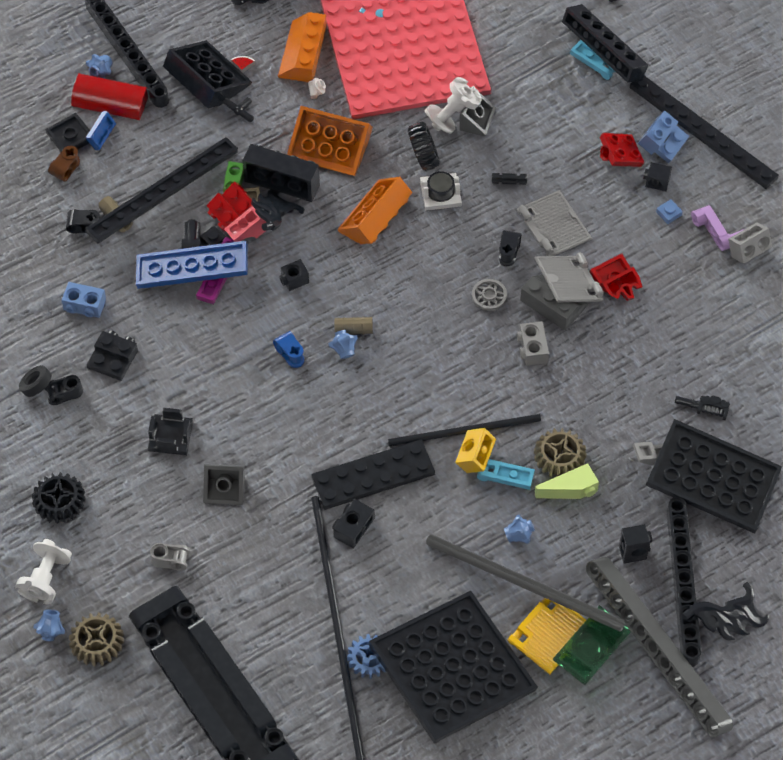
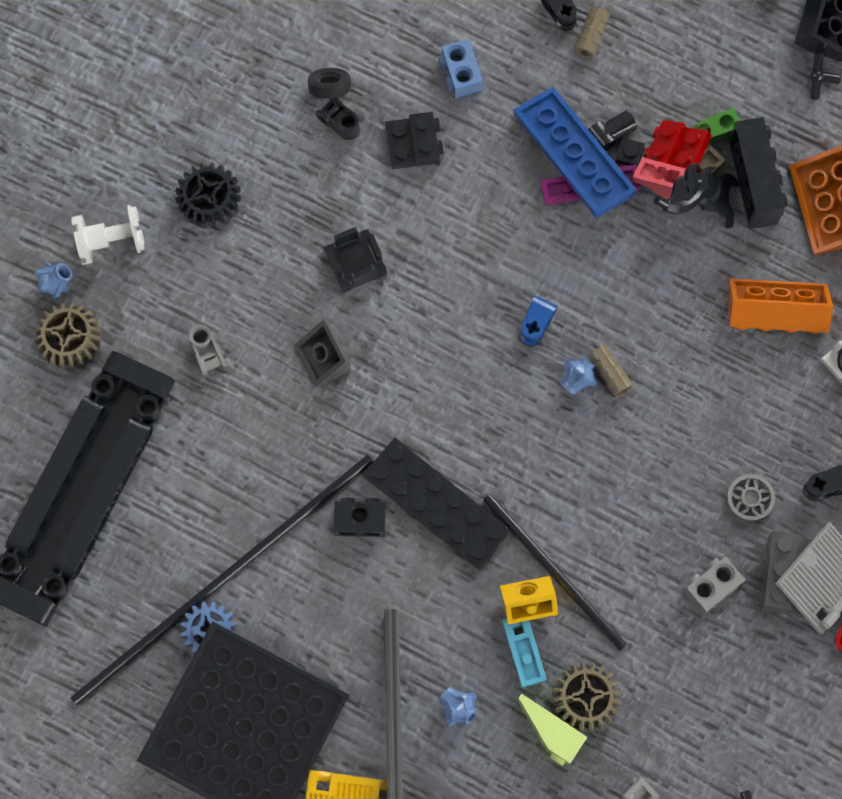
camera: 60 degrees right, 15 degrees up
black plate [86,137,238,244] -> none
black brick [279,259,309,291] -> none

